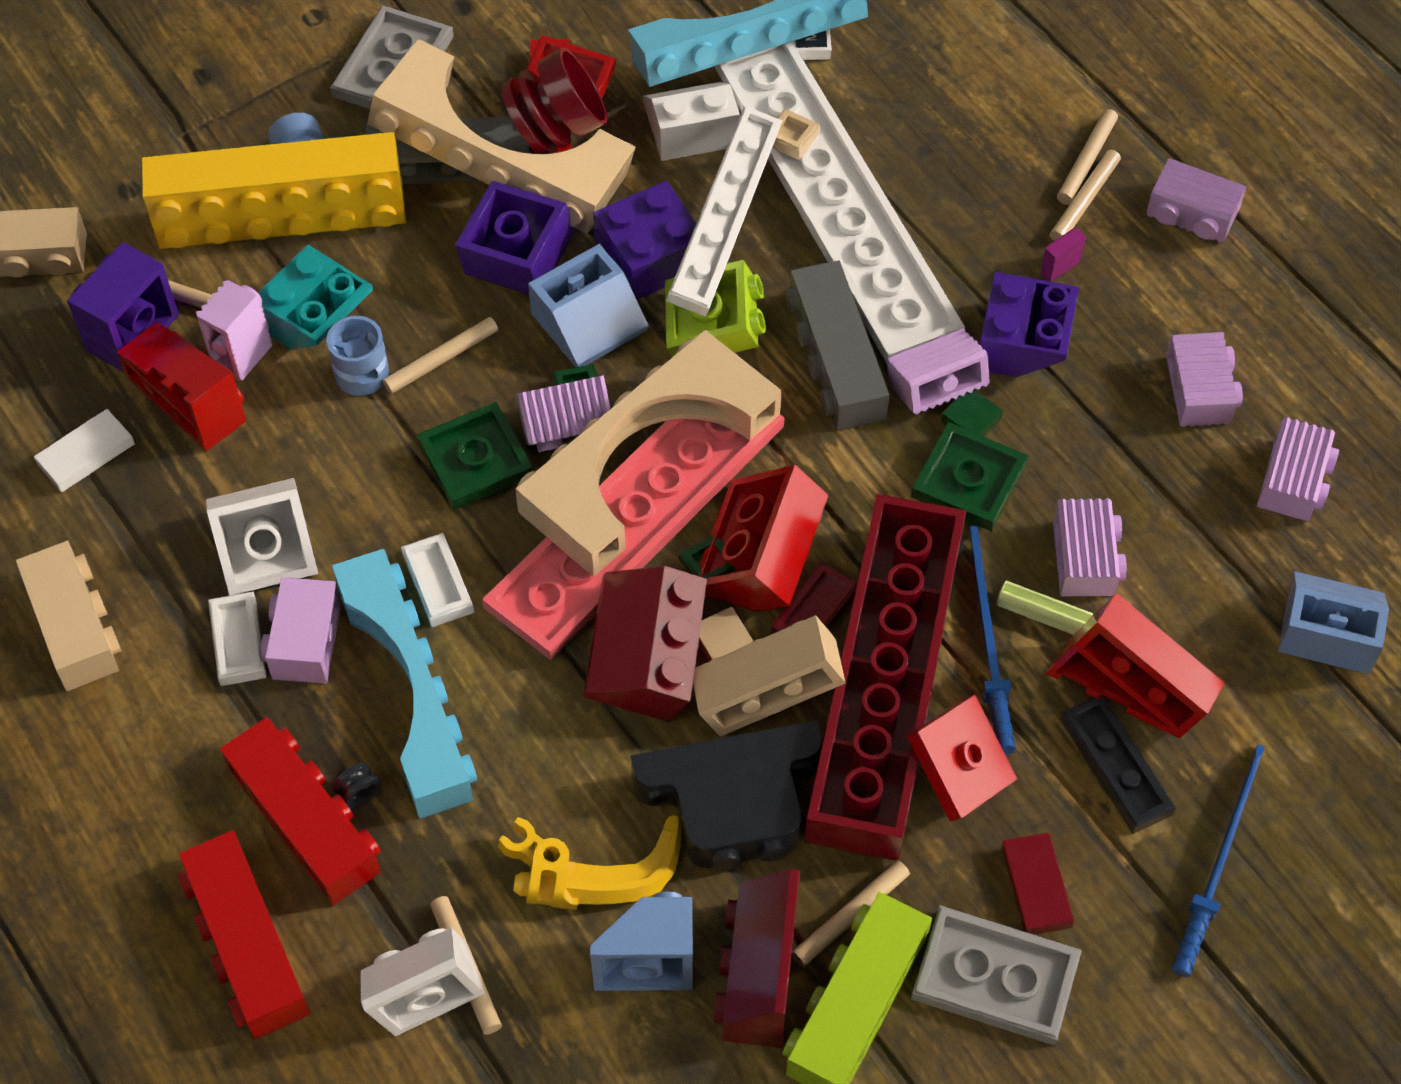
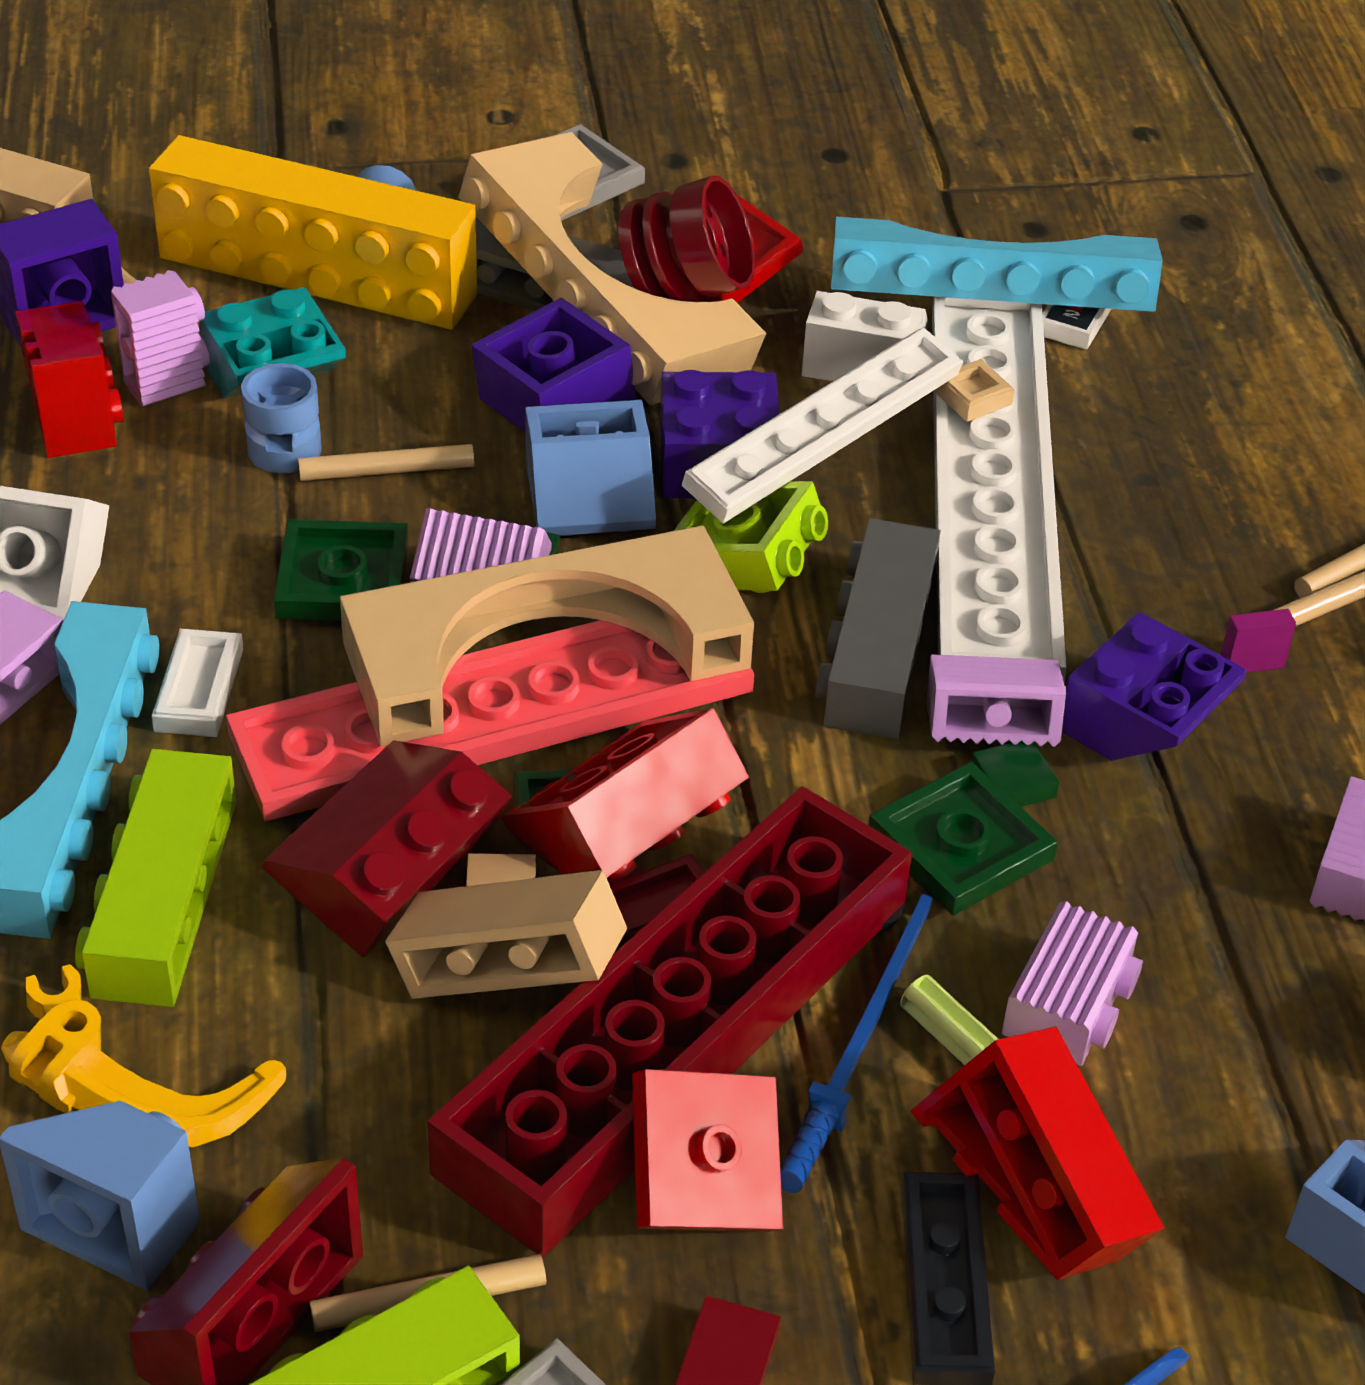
camera: 25 degrees right, 15 degrees down
black brick [630,721,821,871] -> none
none -> lime brick [75,749,237,1007]

